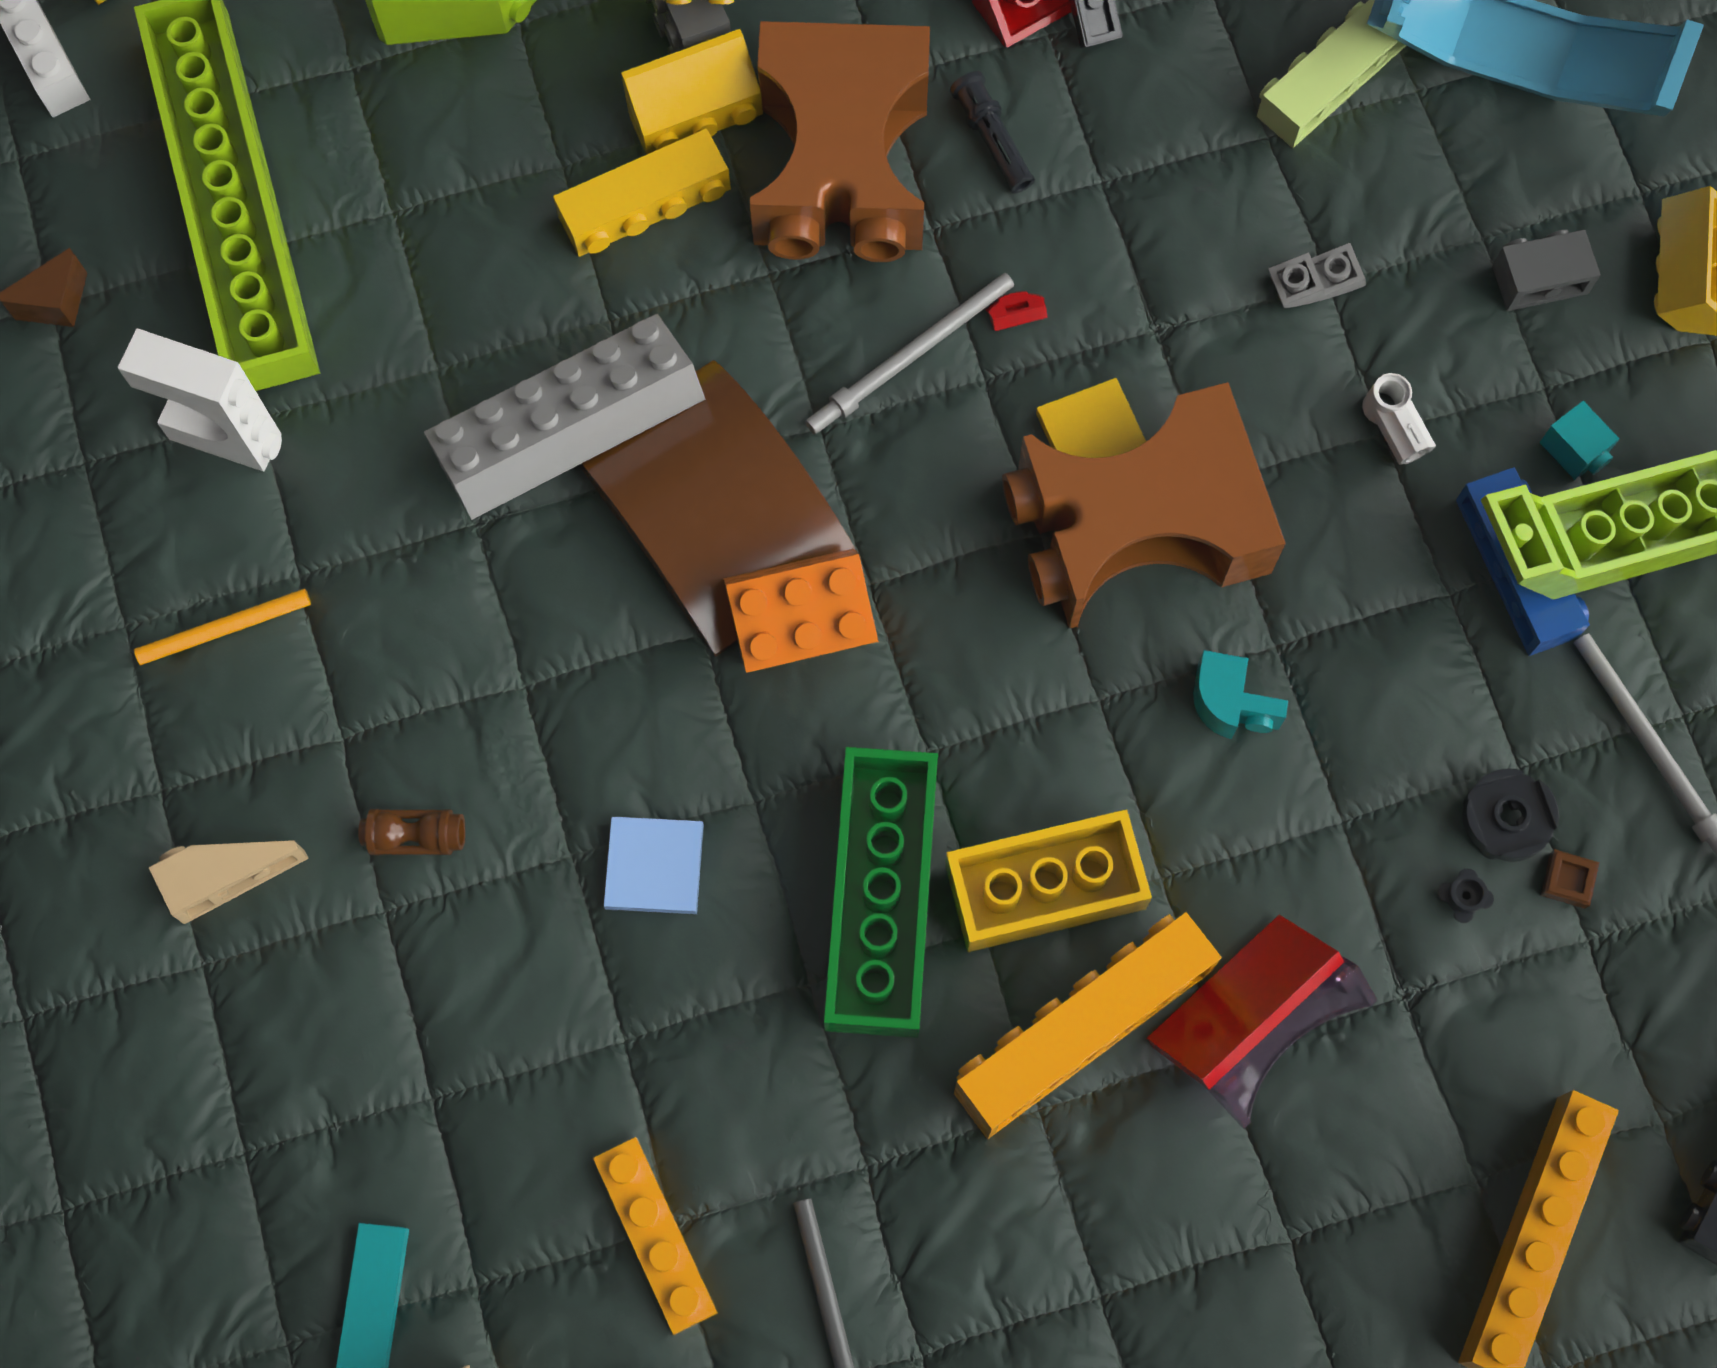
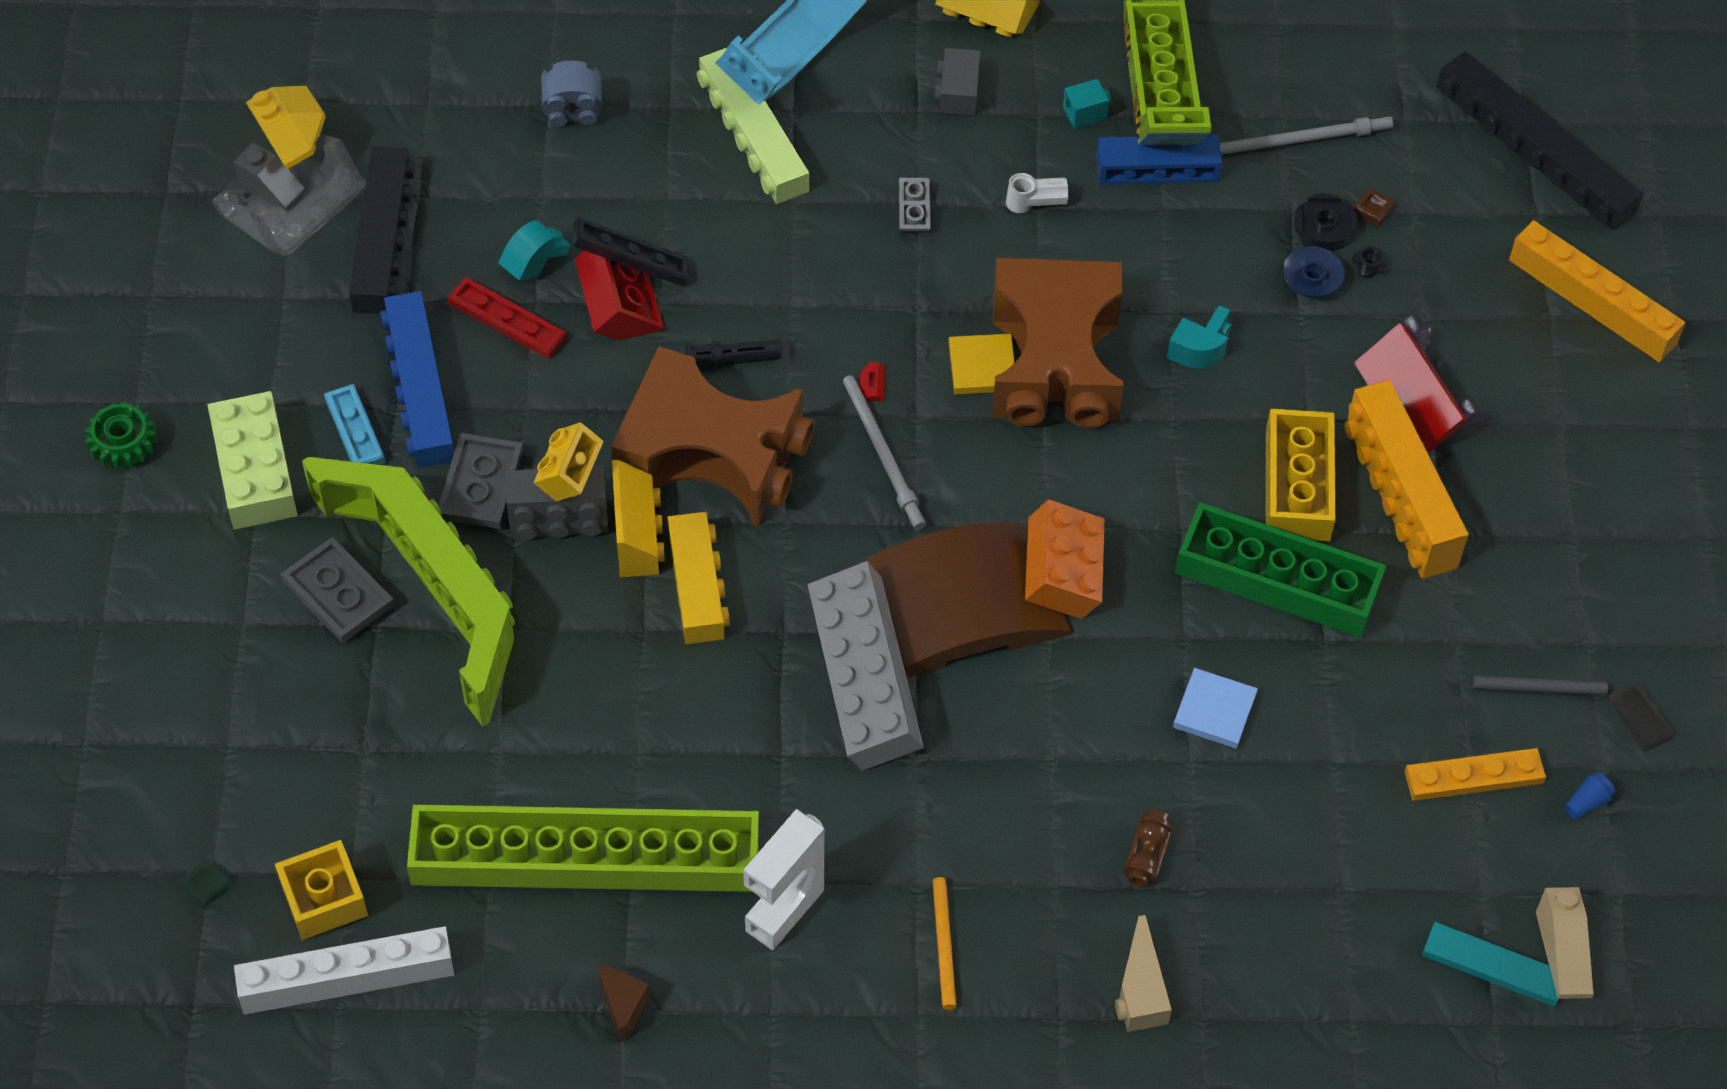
camera: 75 degrees left, 15 degrees down
none -> dark blue dish [1283,246,1345,298]

